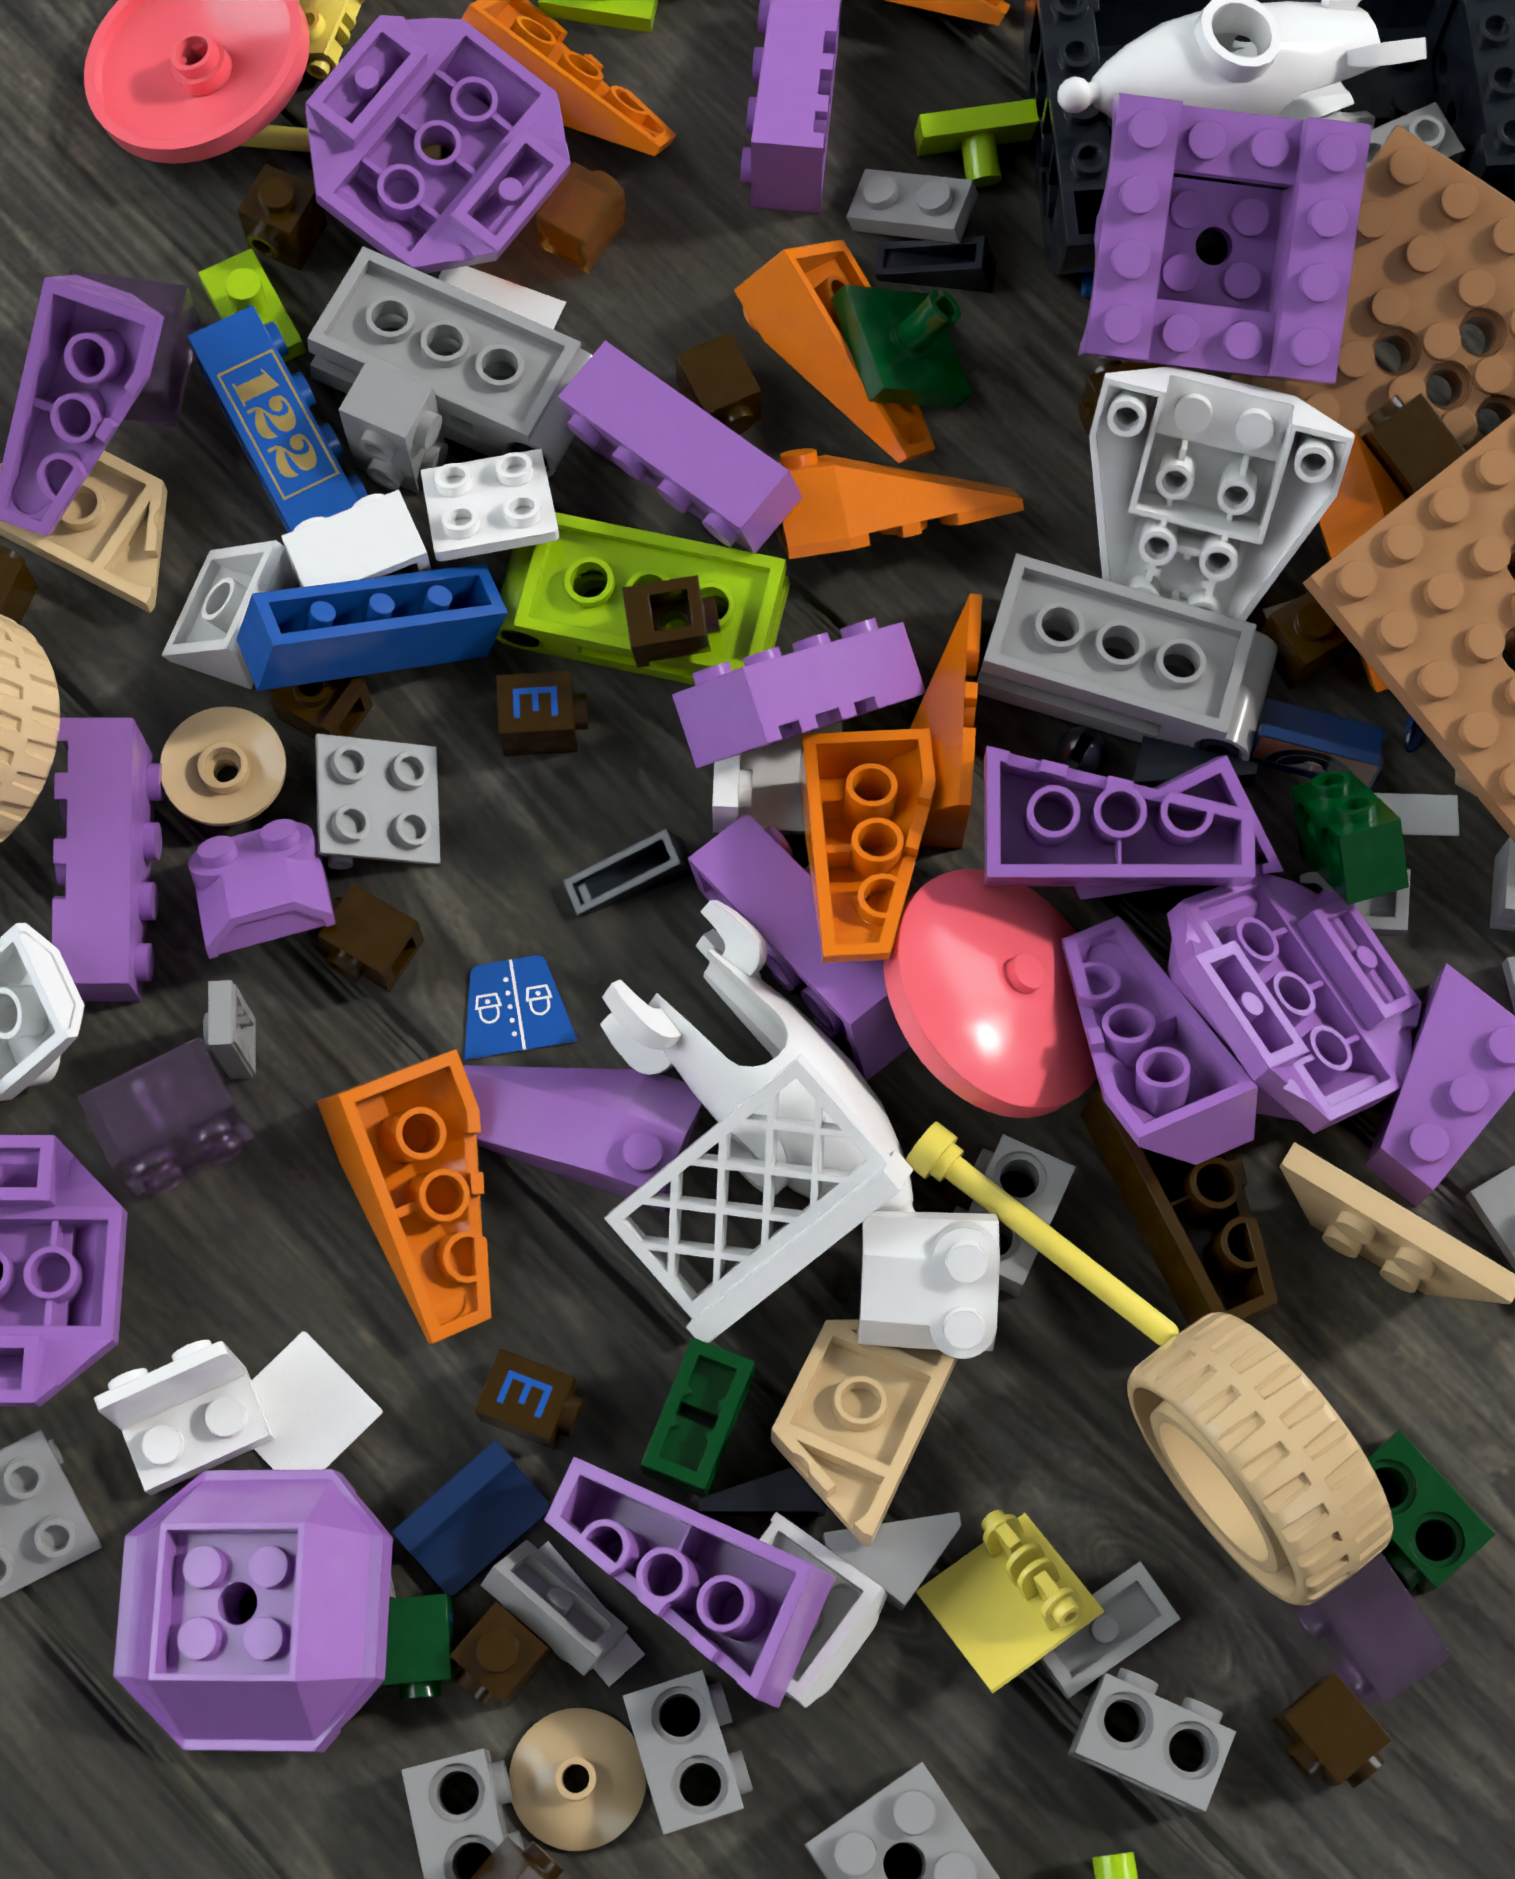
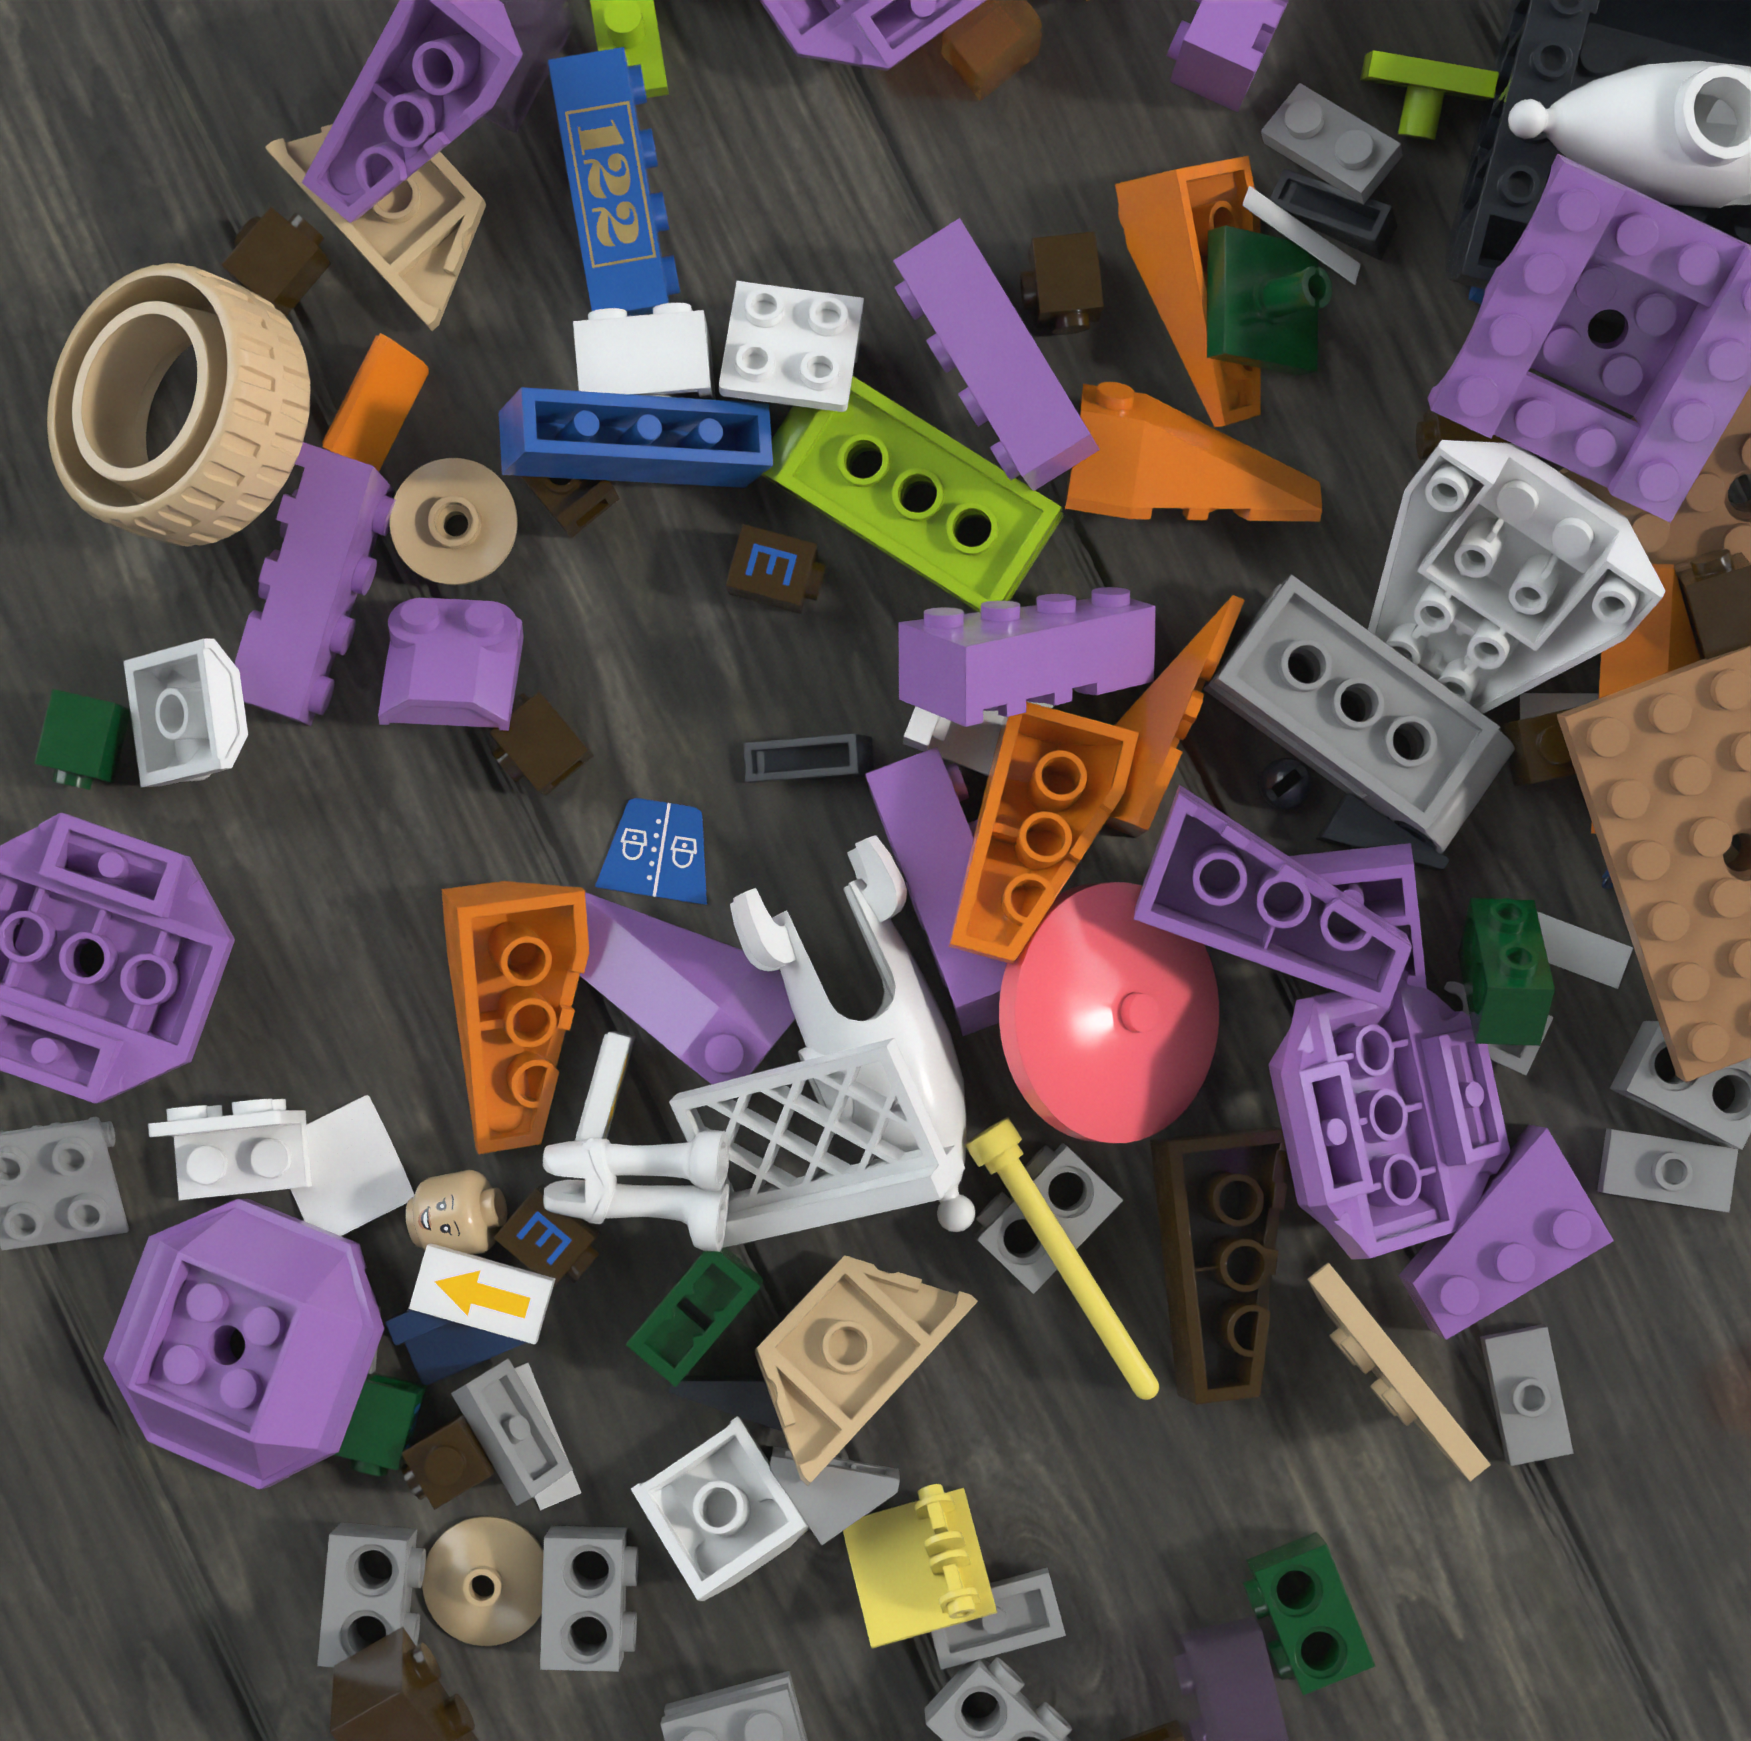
camera: 15 degrees right, 15 degrees up
clear purple brick [77,1036,255,1196] -> none
white slope [161,540,298,689] -> none
light grey plate [203,980,256,1079] -> none
light grey hinge [307,246,592,477] -> none
light grey hinge [315,733,441,870] -> none
light grey brick [339,359,448,494] -> none
white sticker [438,266,566,329] -> none
medium lavender wedge [545,1457,836,1708] -> none
dark brown brick [622,575,721,668] -> none
white slope [857,1211,1000,1359] -> none
medium lavender wedge [1062,916,1258,1165] -> none
tan tyre [1127,1312,1393,1605] -> none
dark blue panel [1249,697,1385,789] -> none
none -> orange slope [322,333,429,472]
none -> tan head [406,1170,507,1255]
none -> white tile [409,1243,555,1344]
none -> white piece [543,1130,729,1252]
none -> white tile [575,1031,635,1141]
none -> white sticker [1242,186,1361,285]

